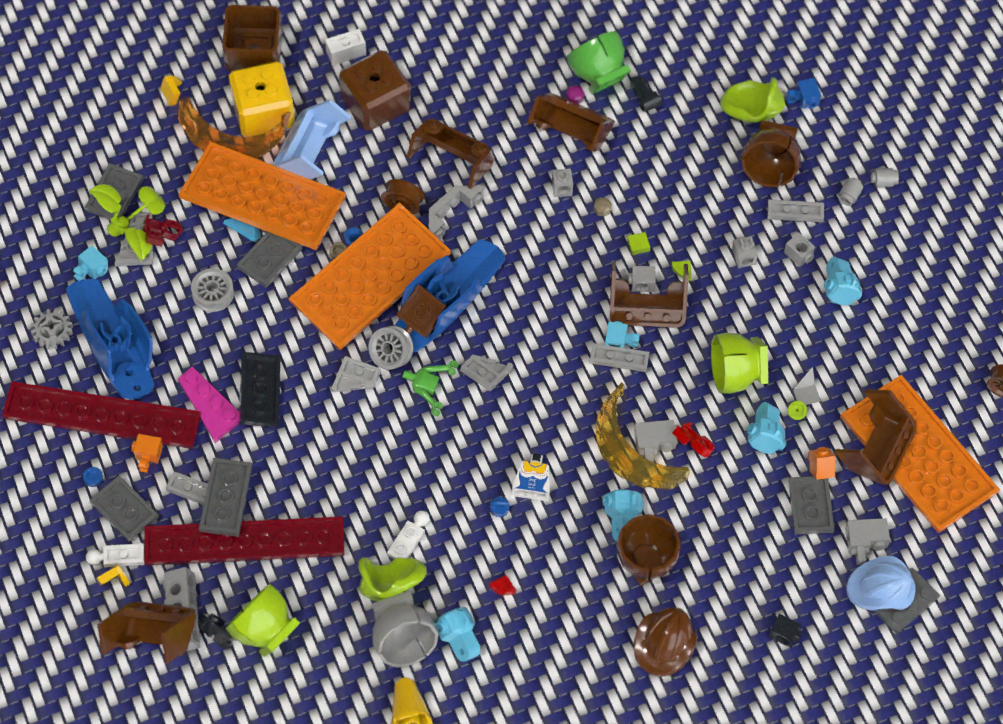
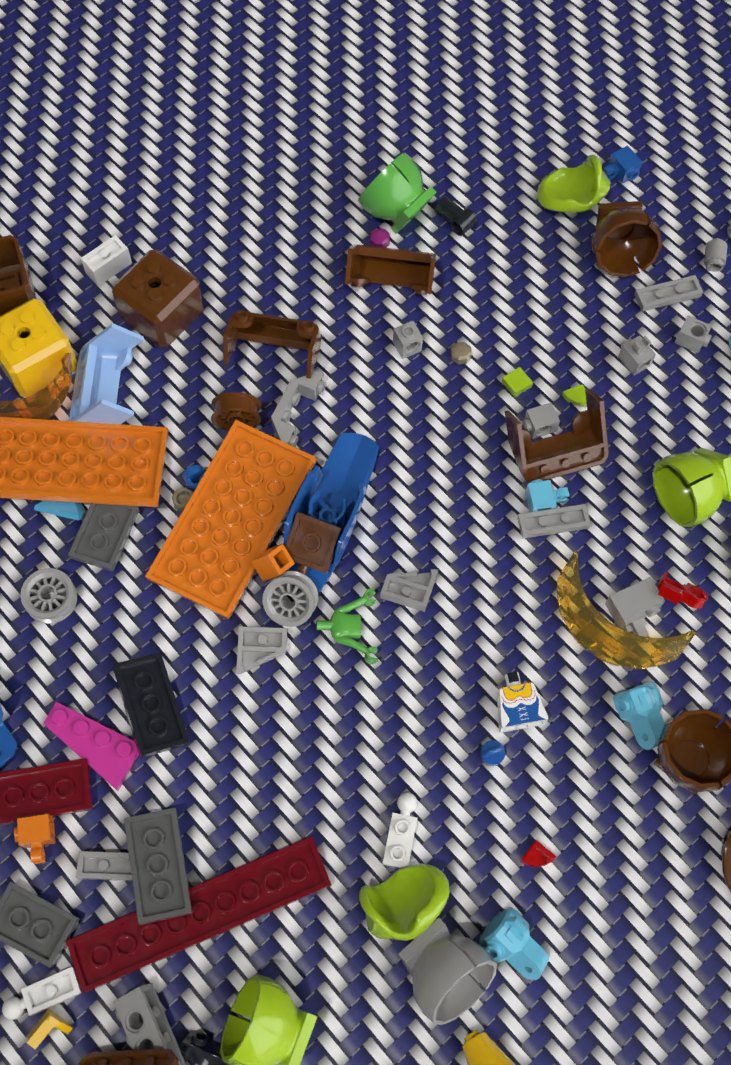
camera: 20 degrees left, 5 degrees up
none -> orange brick [251,543,295,581]

